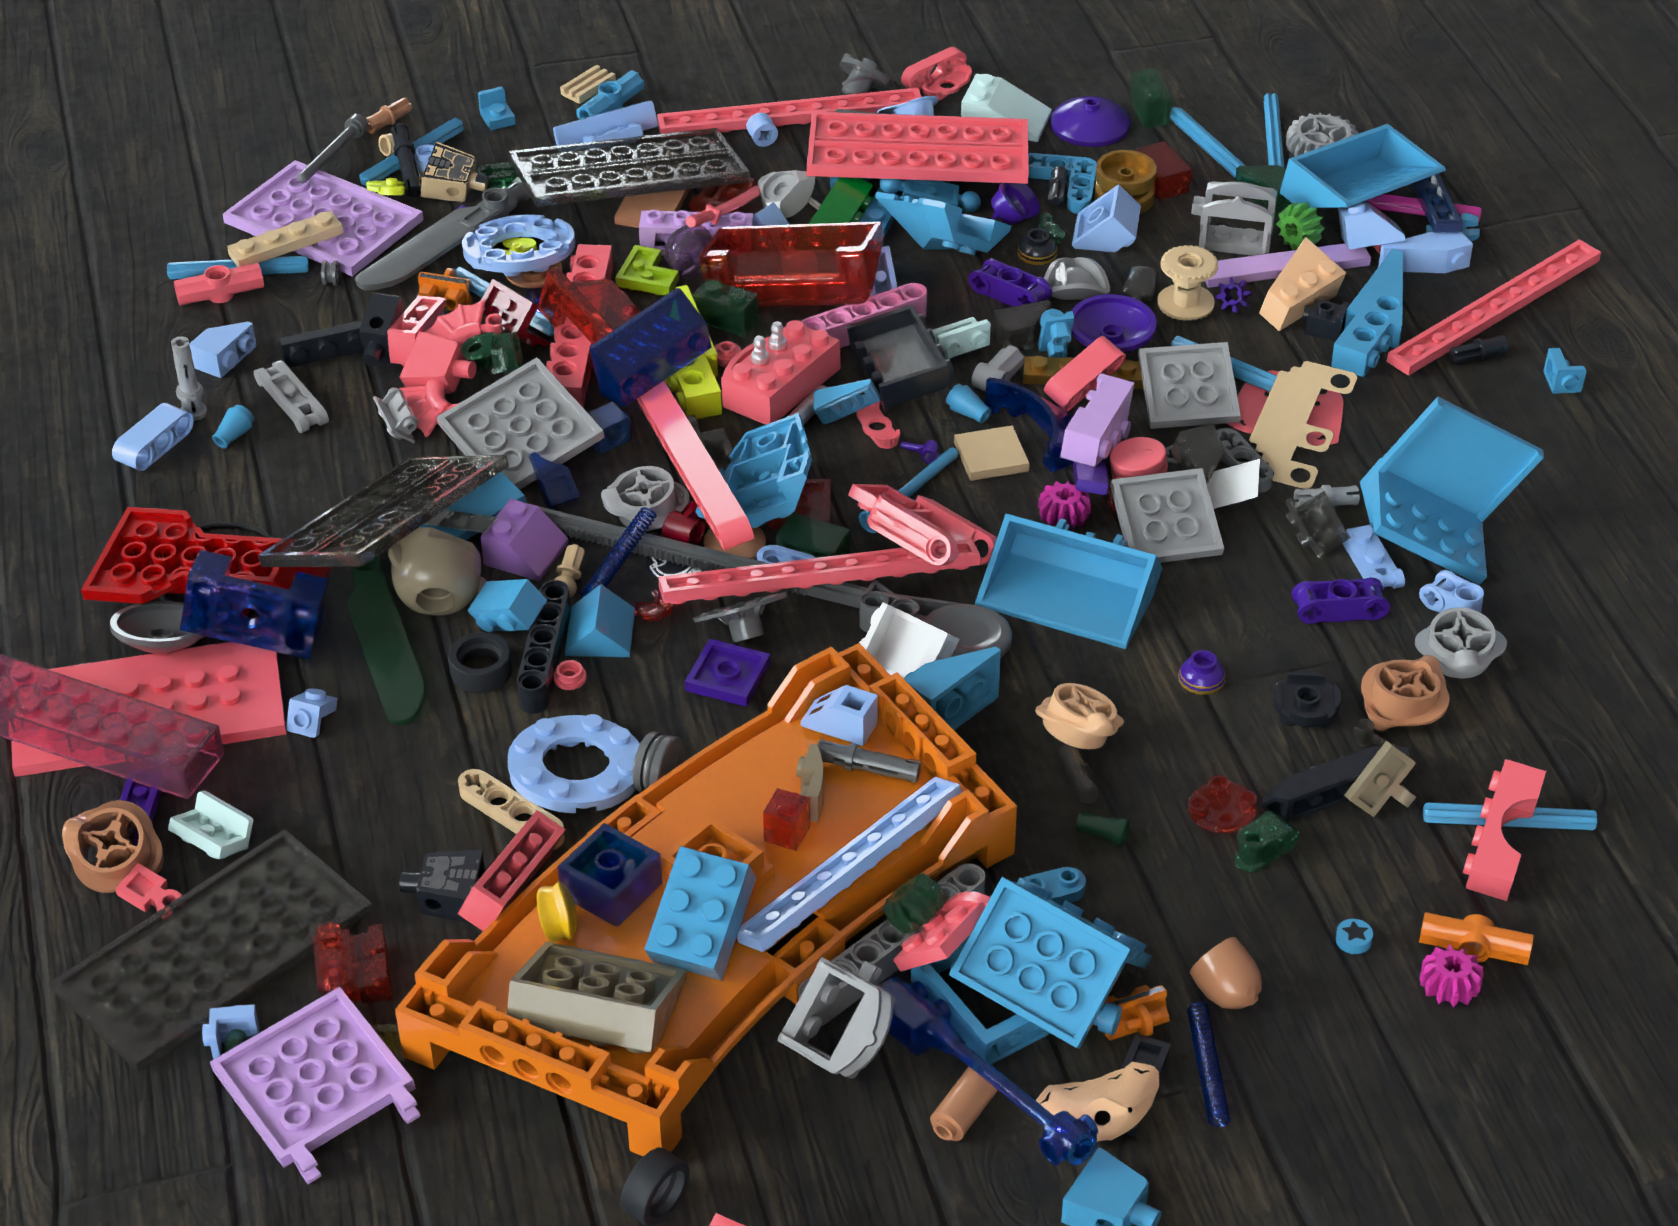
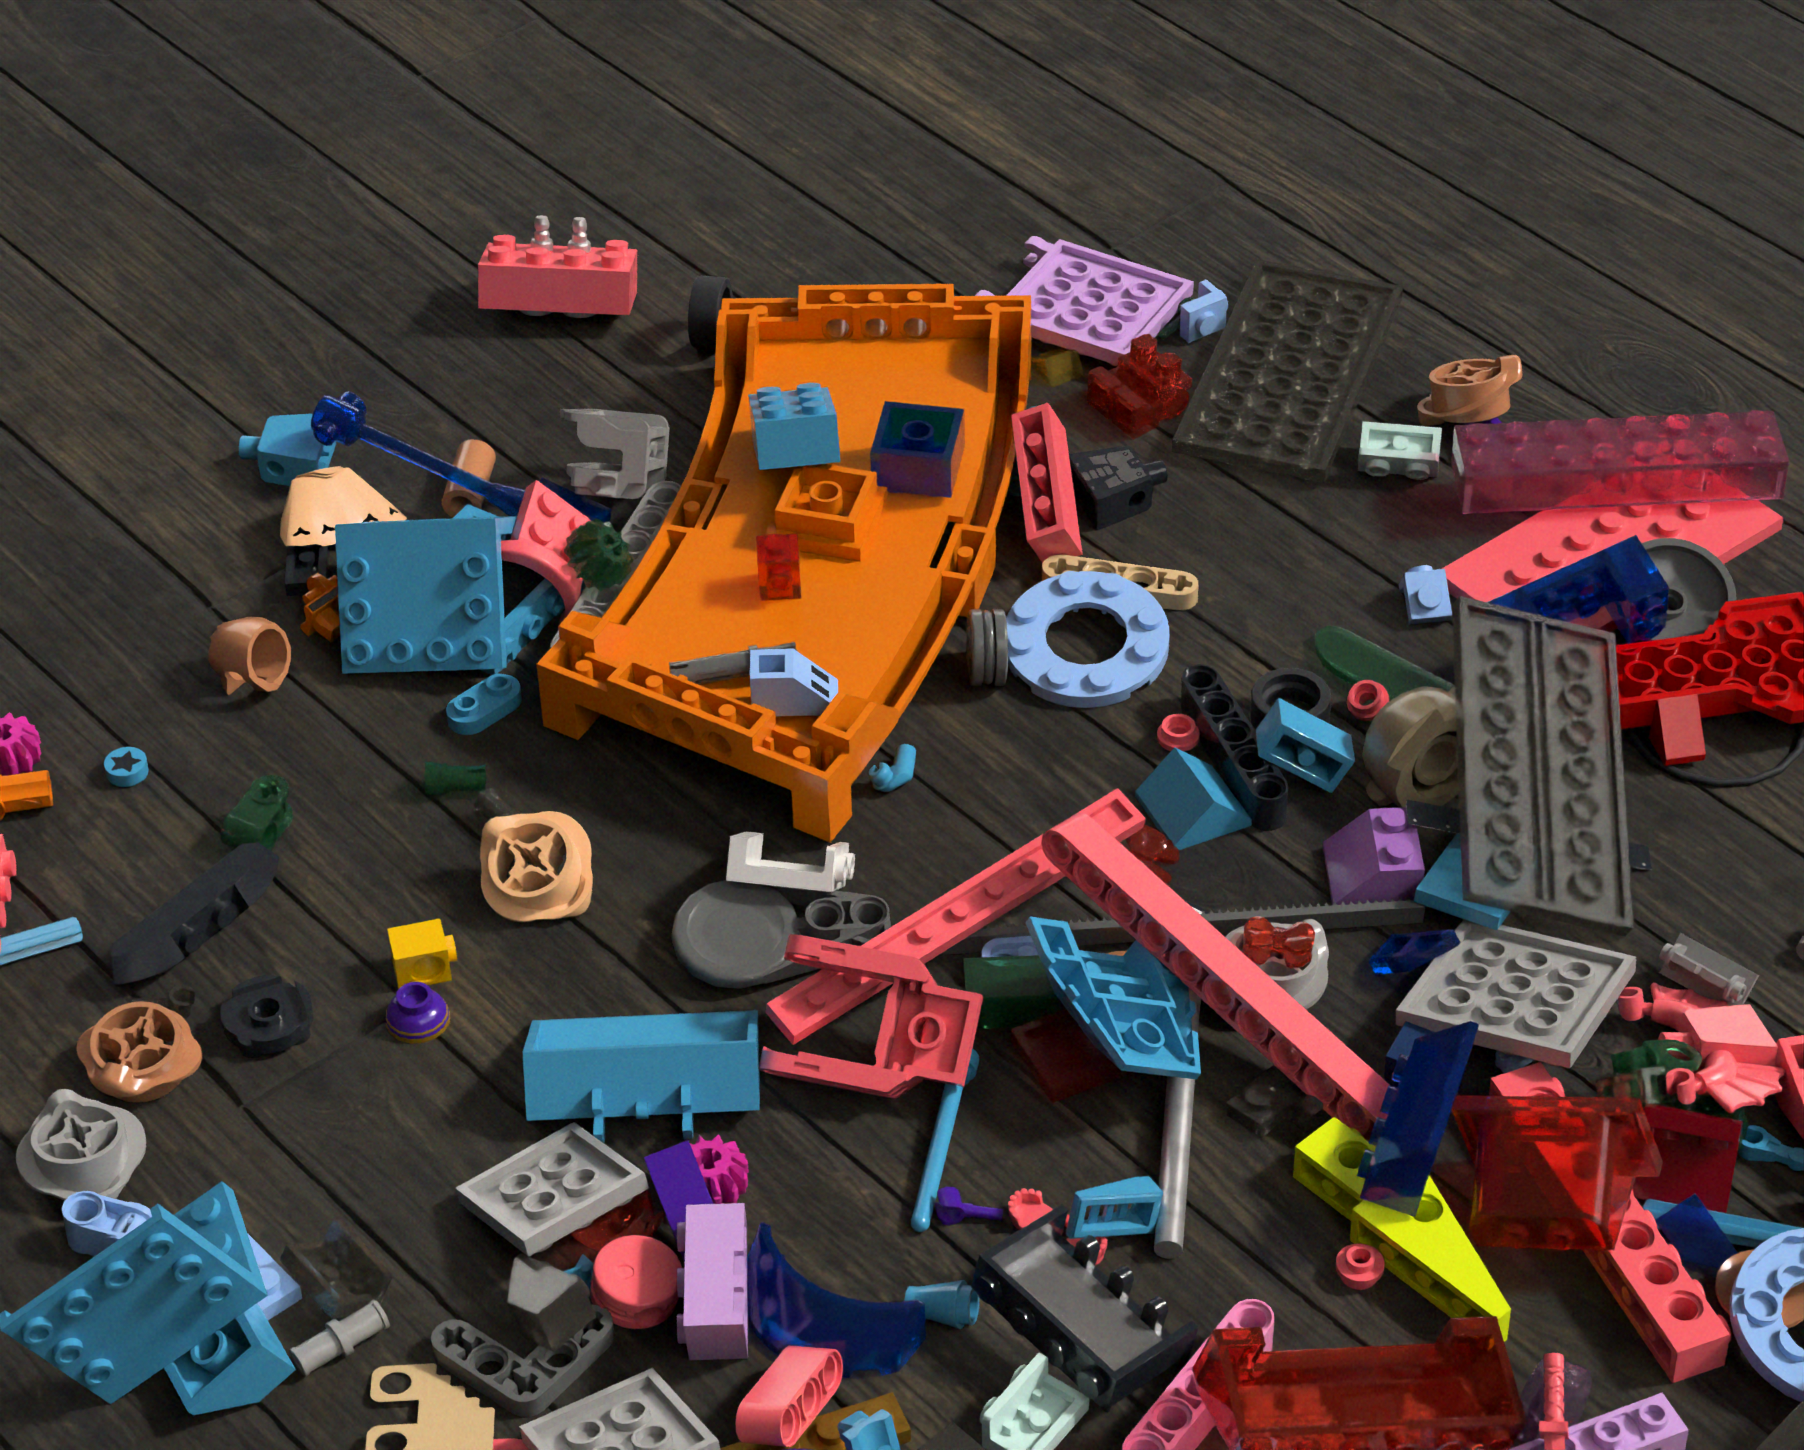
camera: 155 degrees right, 0 degrees up
coral plate [116,863,183,920] -> none
dark tan slope [507,942,687,1053] -> none
yellow piece [537,881,577,942] -> none
tan axle [554,544,585,598] -> none
clear blue piece [579,507,657,600] -> none
lime plate [615,245,679,296] -> none
dark purple plate [685,639,771,707] -> none
clear green brick [693,278,759,337] -> none
dark grey wheel [693,592,788,642] -> none
coral piece [721,320,841,425] -> none
light blue plate [737,777,962,952] -> none
dark tan slope [796,744,823,822] -> none
dark azure slope [904,647,1001,730] -> none
tan tile [954,425,1029,481] -> none
light grey piece [971,345,1024,397] -> none
clear blue piece [1187,1001,1231,1127] -> none
clear red dish [1188,775,1257,833] -> none
white sticker [1205,459,1260,509] -> none
dark purple piece [1291,577,1390,624] -> none
dark tan plate [1344,741,1416,817] -> none
none -> yellow brick [387,919,457,989]
none -> clear red piece [1242,916,1315,969]
none -> coral plate [1347,680,1389,721]

